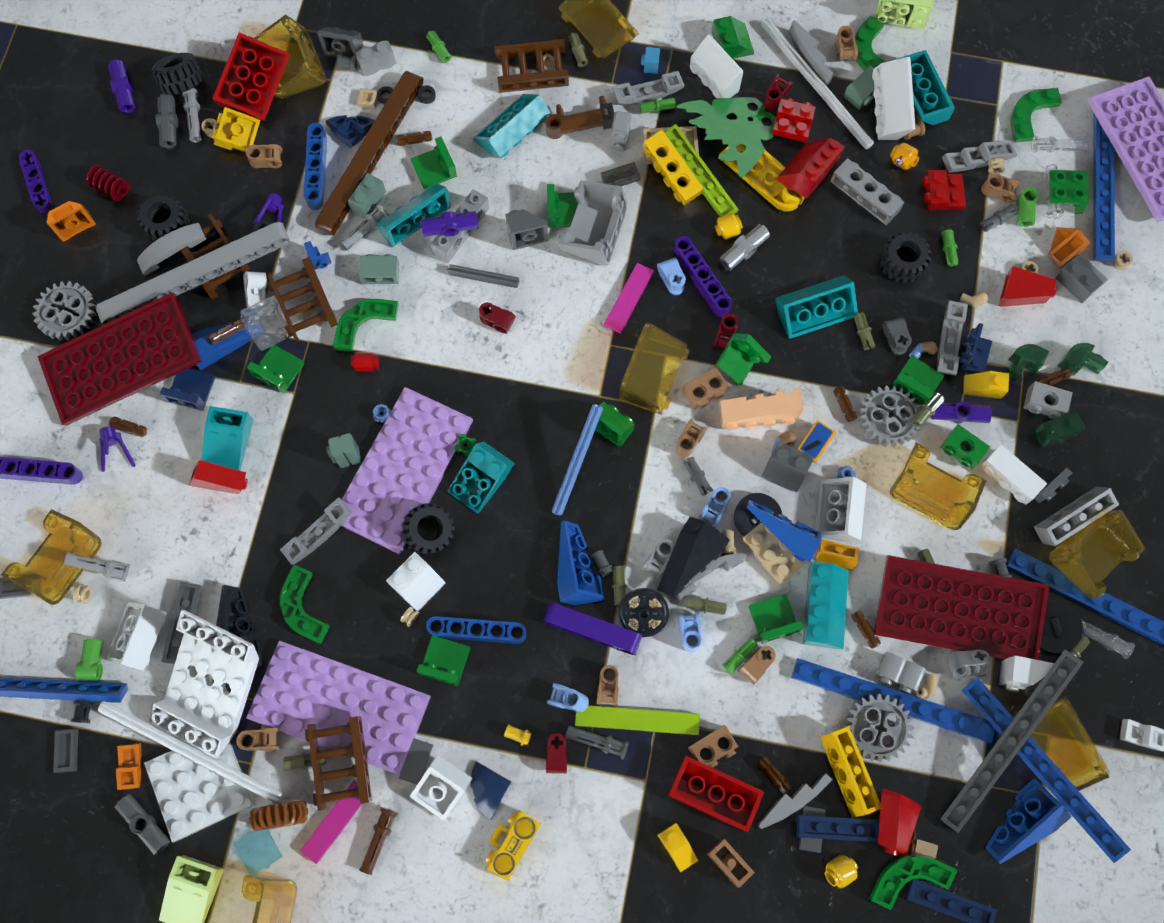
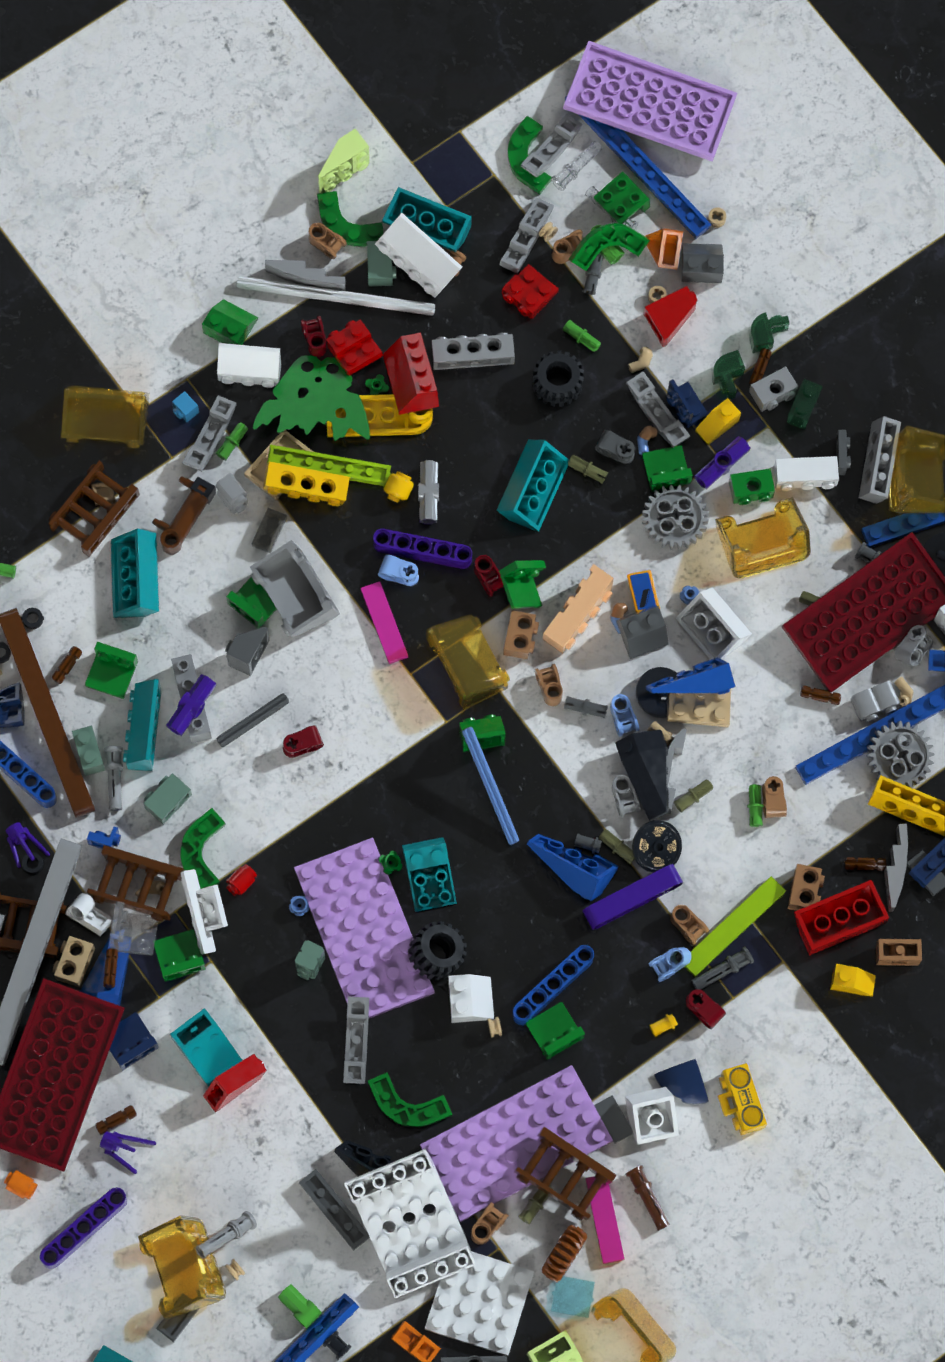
camera: 50 degrees left, 0 degrees up
white axle [98,701,283,804] -> none
white slope [105,602,166,671] -> none
olive axle [568,33,588,67] -> none
light blue piece [678,612,702,653] -> none
green bracket [749,594,803,644] -> none
teal slope [803,561,849,650] -> none
light orange slope [815,539,859,571] -> none
reddish brown axle [833,386,857,422] -> none
light orange head [890,143,919,170] -> none
olive axle [911,392,944,428] -> none
none -> orange brick [4,1170,38,1200]
none -> tan brick [52,936,95,988]
none -> white bracket [180,869,228,955]
none -> green plate [365,374,389,395]
none -> light grey slope [521,114,583,177]
none -> green plate [569,223,650,271]

